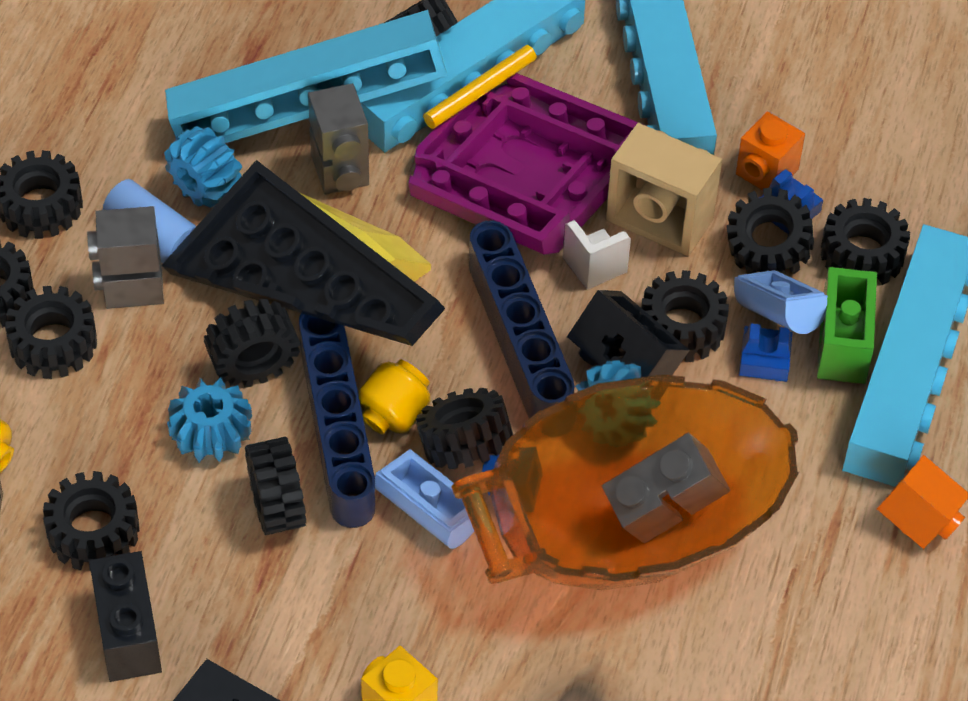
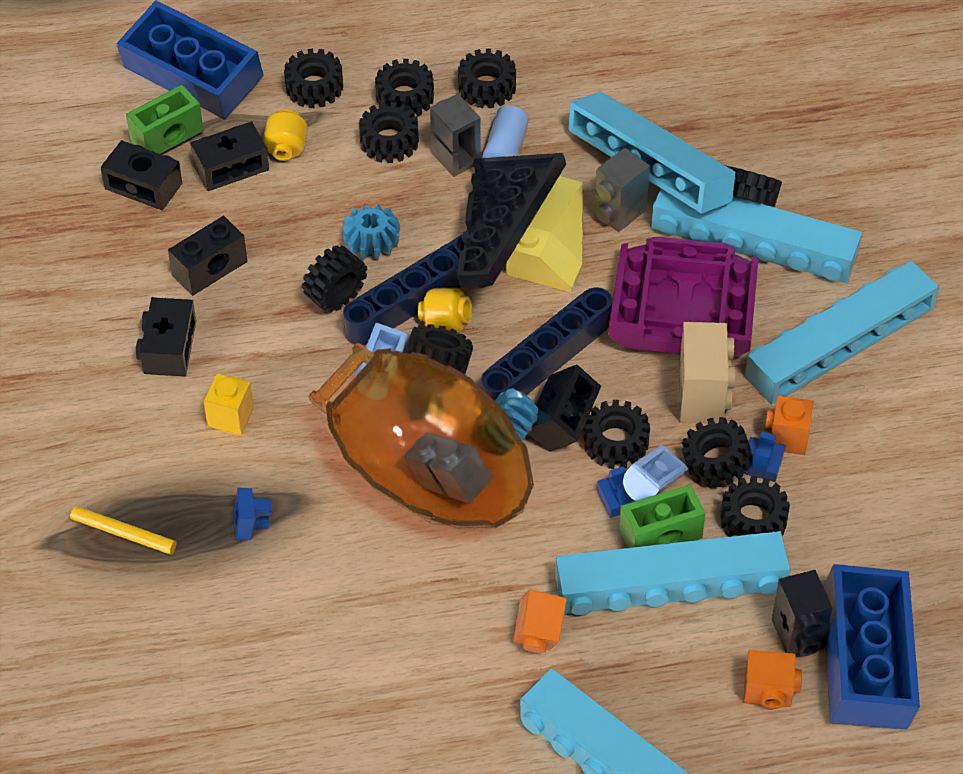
camera: 65 degrees right, 0 degrees up
black tyre [43,471,140,571] -> none
dark azure gear [164,126,242,208] -> none
black tyre [204,299,301,387] -> none
yellow bar [423,45,537,129] -> none
white panel [563,220,631,290] -> none

